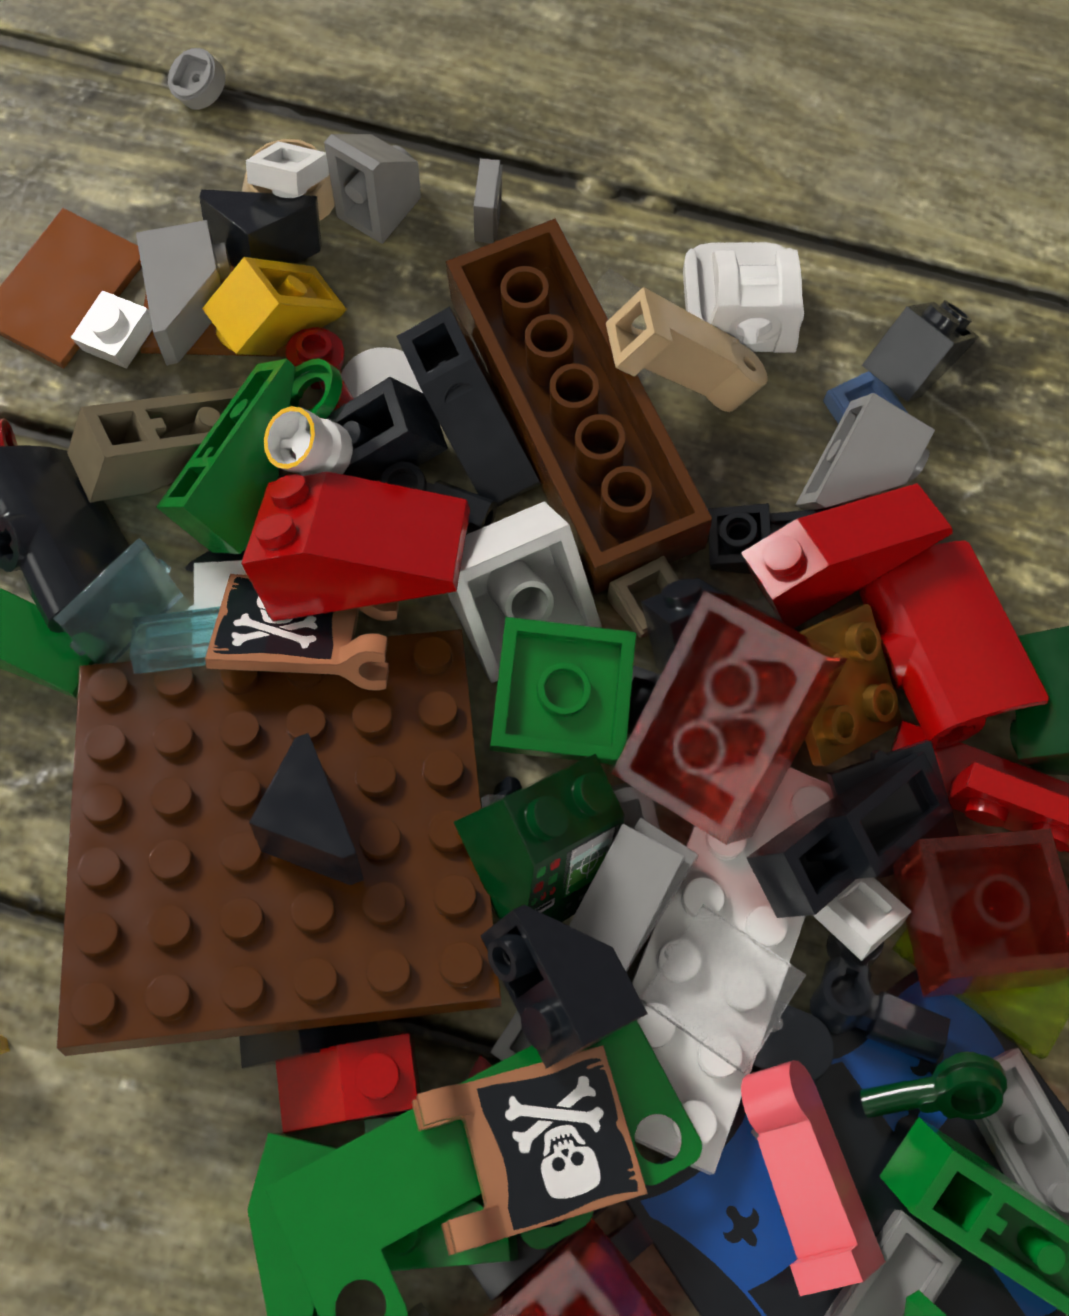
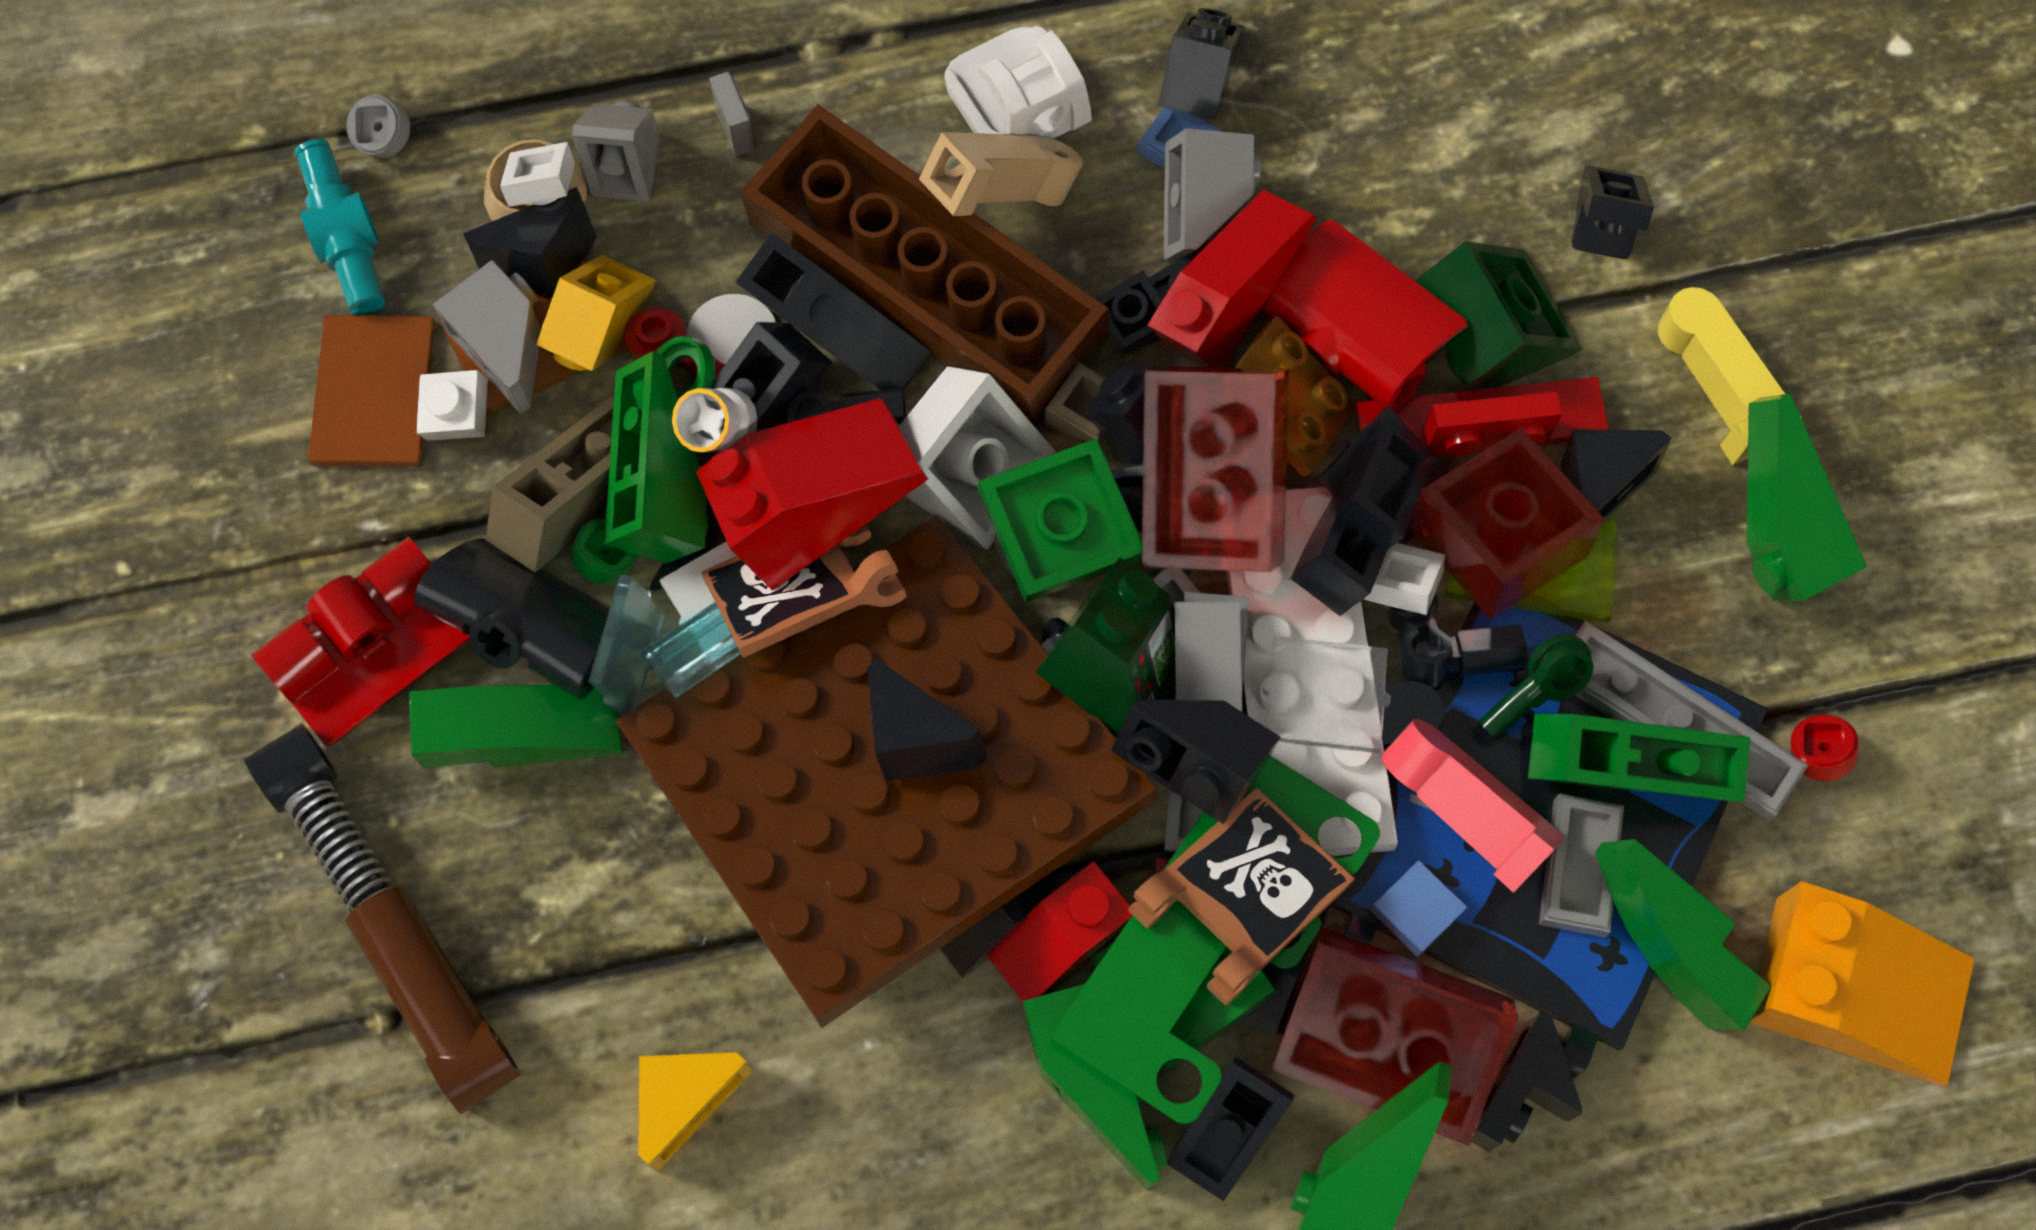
camera: 25 degrees left, 0 degrees up
none -> teal pin [295,139,385,315]
none -> green tile [571,518,638,584]
none -> medium blue tile [1370,860,1467,957]

